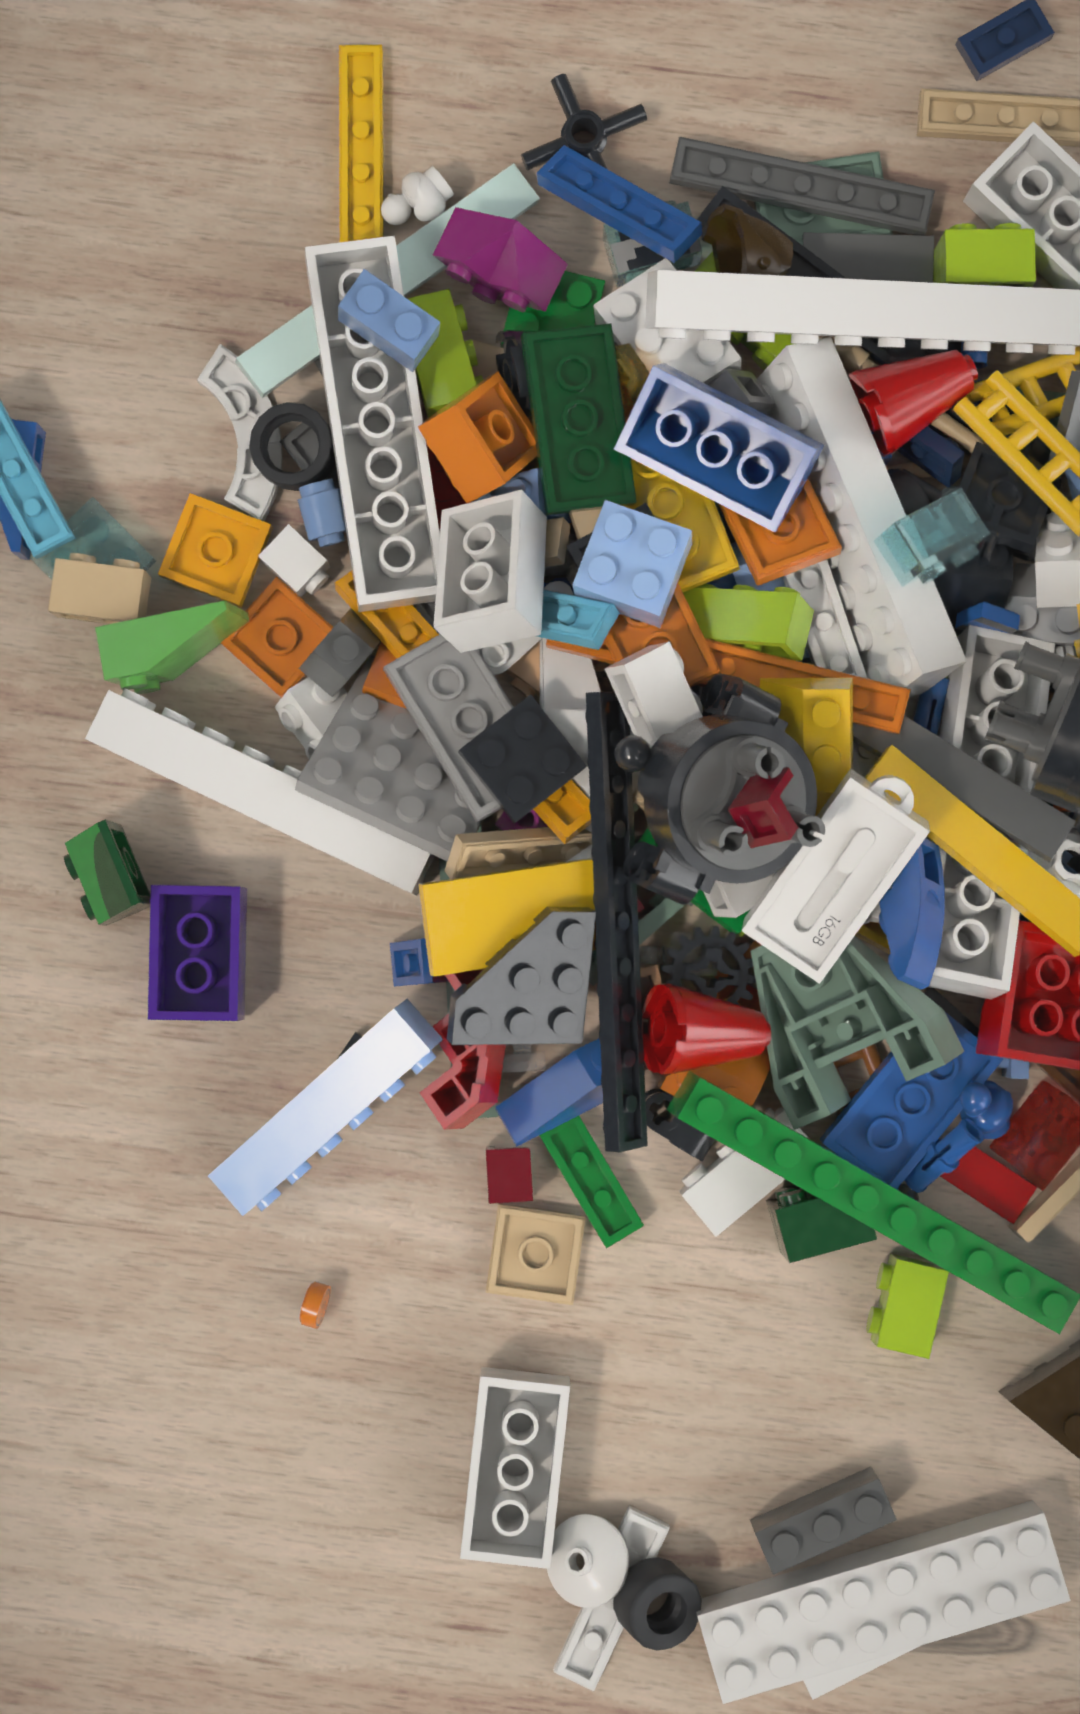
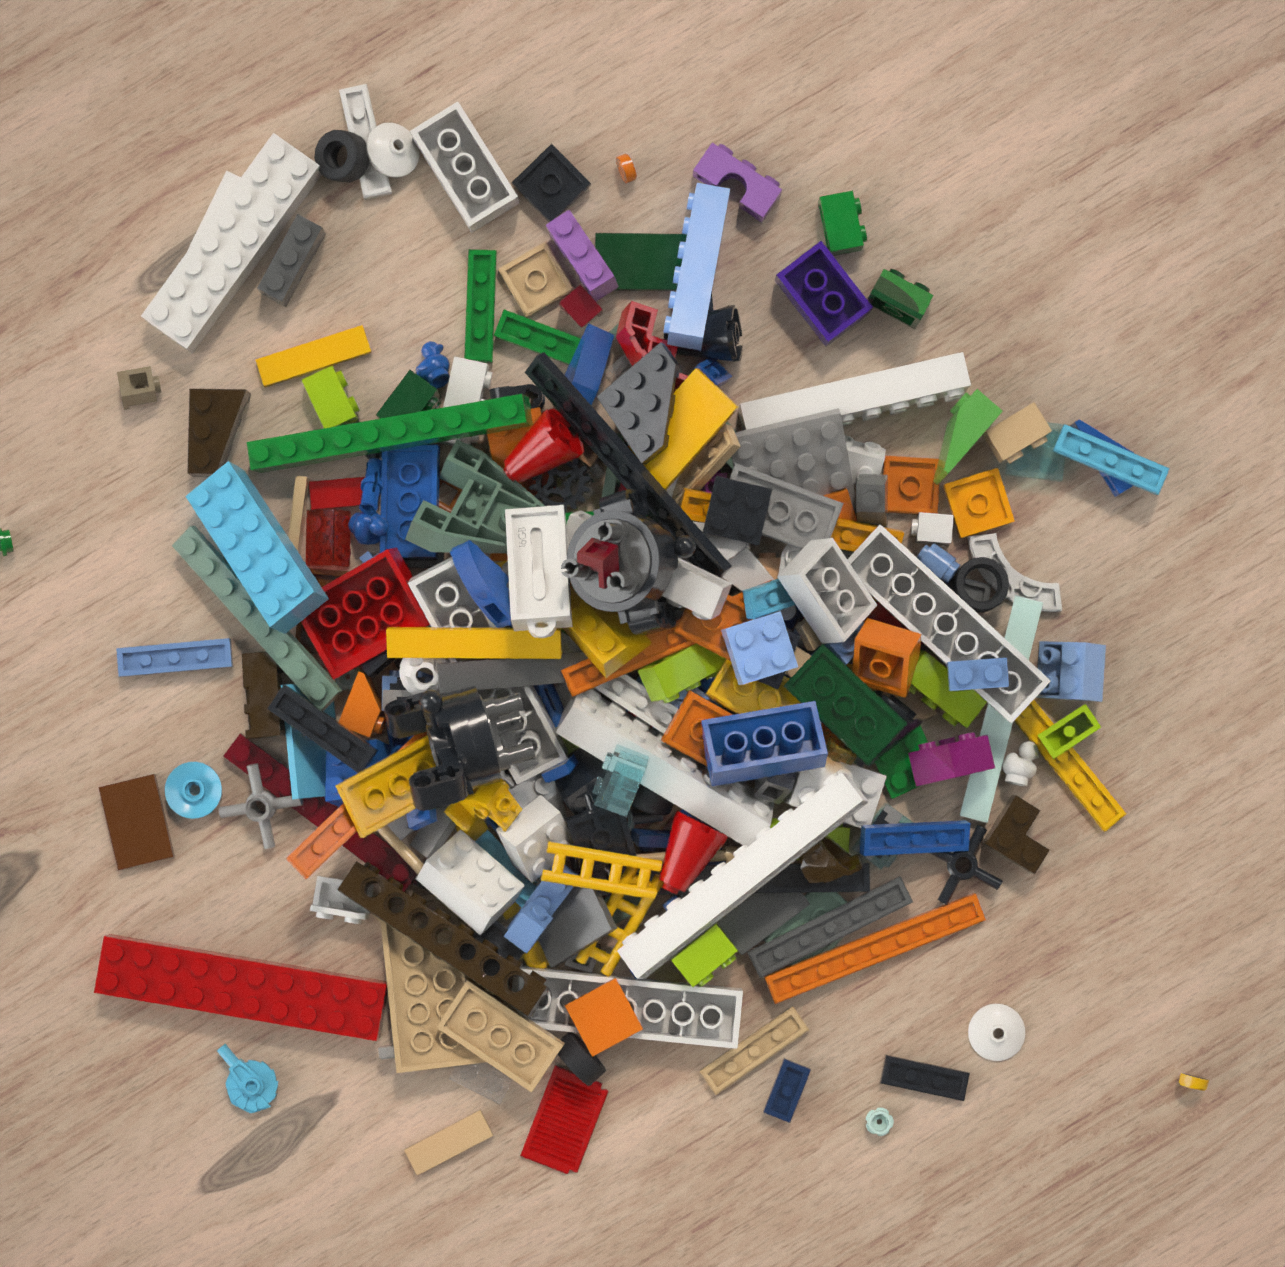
camera: 140 degrees right, 0 degrees up
none -> yellow tile [255,325,372,387]
none -> blue animal [415,341,450,389]
none -> green tile [464,249,497,363]
none -> black plate [511,143,591,222]
none -> medium lavender arch [546,210,618,302]
none -> dark green tile [595,233,687,291]
none -> black cone [664,305,743,362]
none -> medium lavender arch [693,142,782,223]
none -> orange tile [764,893,986,1004]
none -> green brick [818,190,867,256]
none -> dark brown brick [982,795,1050,874]
none -> light blue slope [1036,641,1106,702]
none -> lime slope [1037,704,1101,759]

